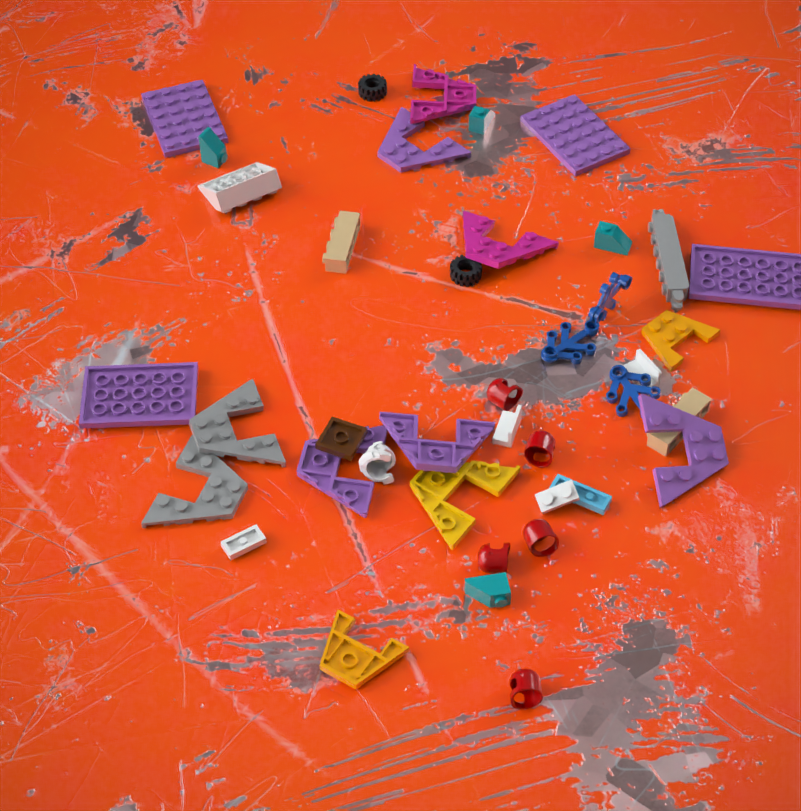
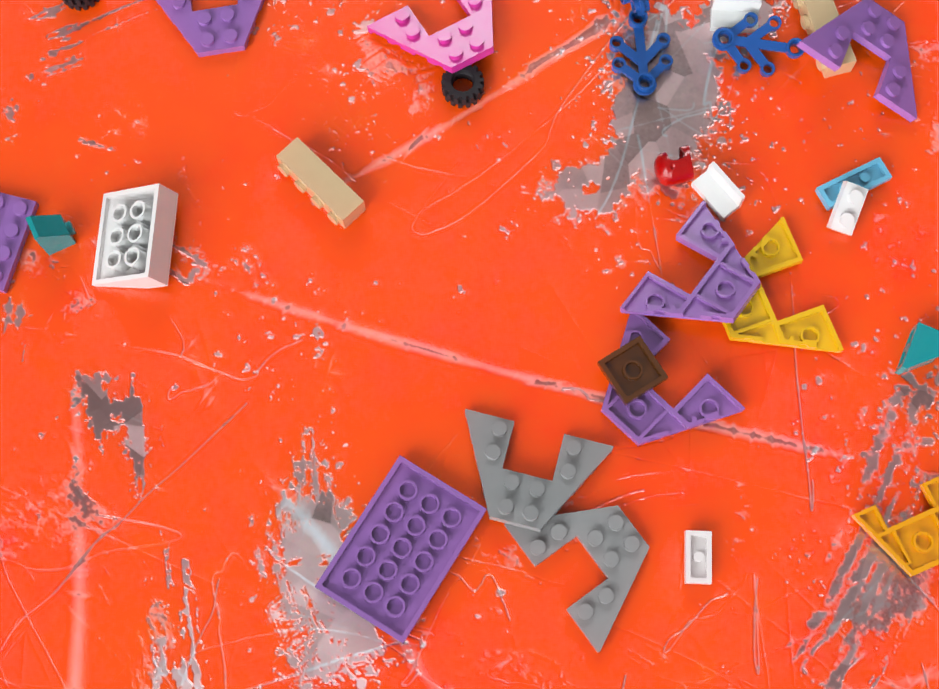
camera: 55 degrees left, 25 degrees up
white helmet [359,441,396,485] -> none
red helmet [478,542,511,574] -> none
red helmet [523,519,559,557] -> none
red helmet [524,430,556,468] -> none

